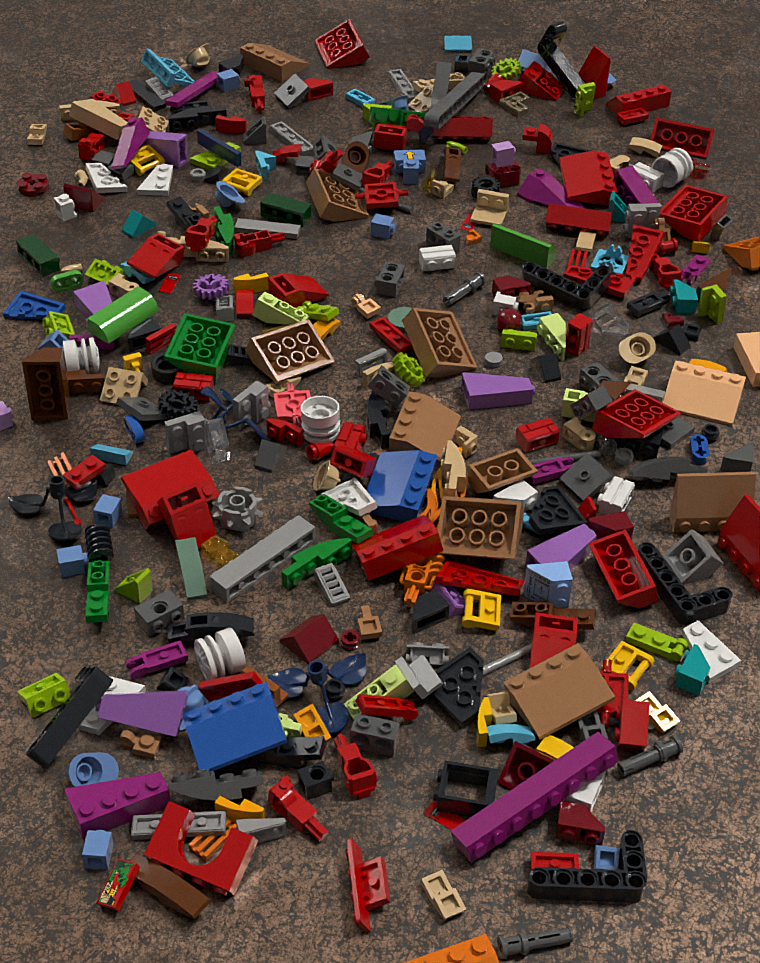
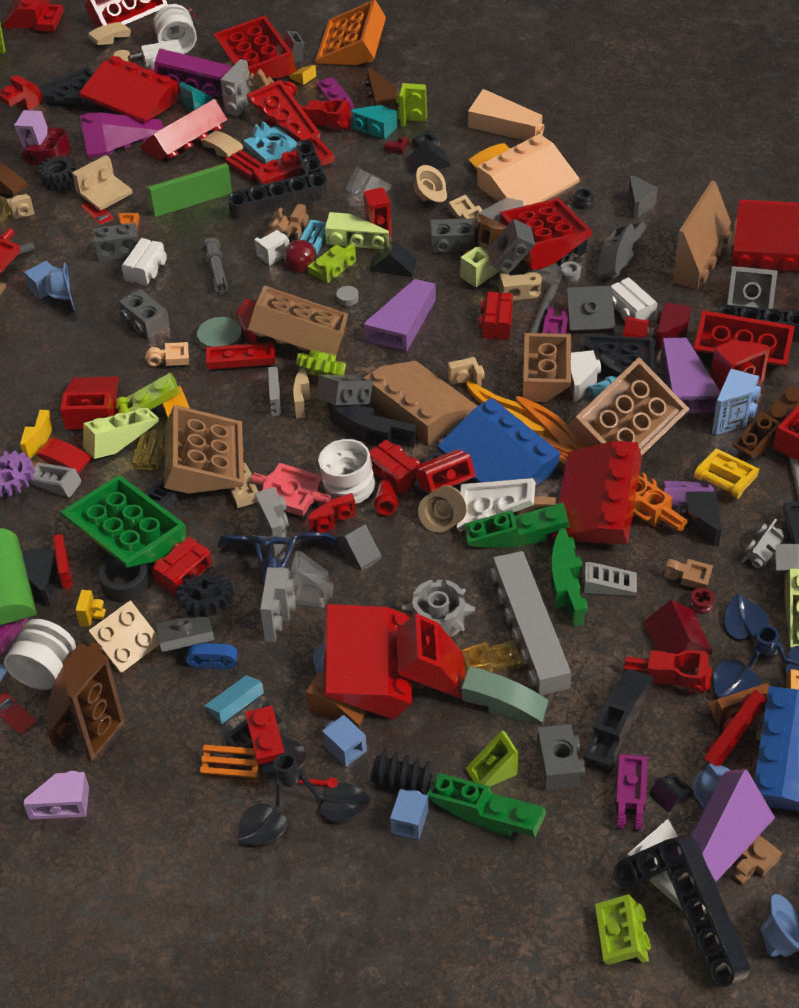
camera: 55 degrees left, 5 degrees up
white wheel [194,628,246,680] -> none
red wing [435,560,524,596] -> none
tan slope [440,440,466,497] -> none
dark red slope [492,276,531,297] -> none
black hinge [627,290,671,317] -> none
blue beam [689,434,709,465] -> none
none -> medium blue piece [45,262,75,311]
none -> red piece [624,650,712,694]
none -> red slope [710,340,770,392]

